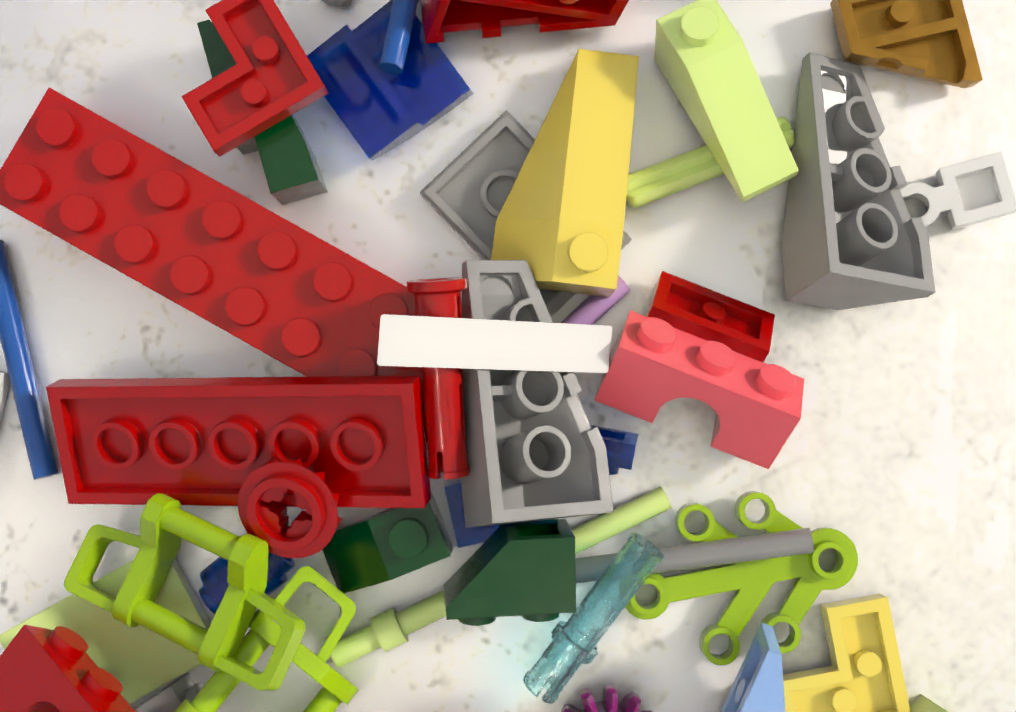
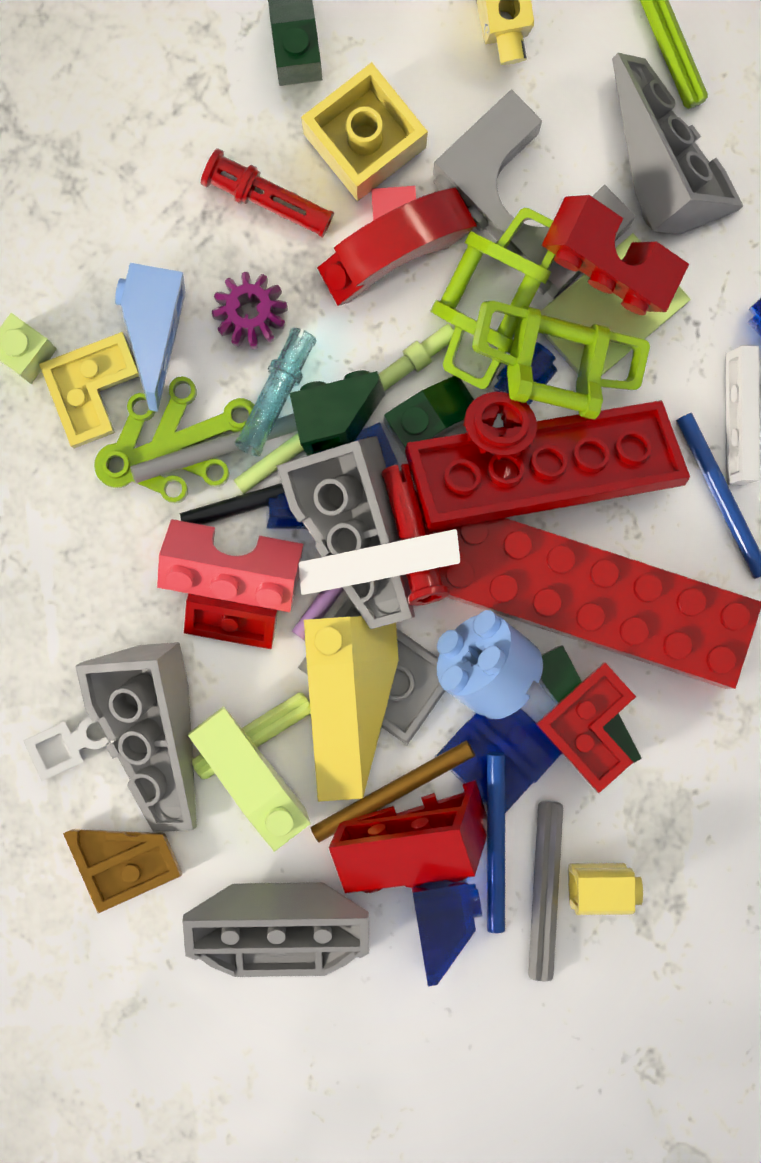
camera: 170 degrees right, 0 degrees up
none -> black bar [180,483,287,525]
none -> pearl gold bar [311,740,475,843]
none -> light blue brick [437,610,543,719]

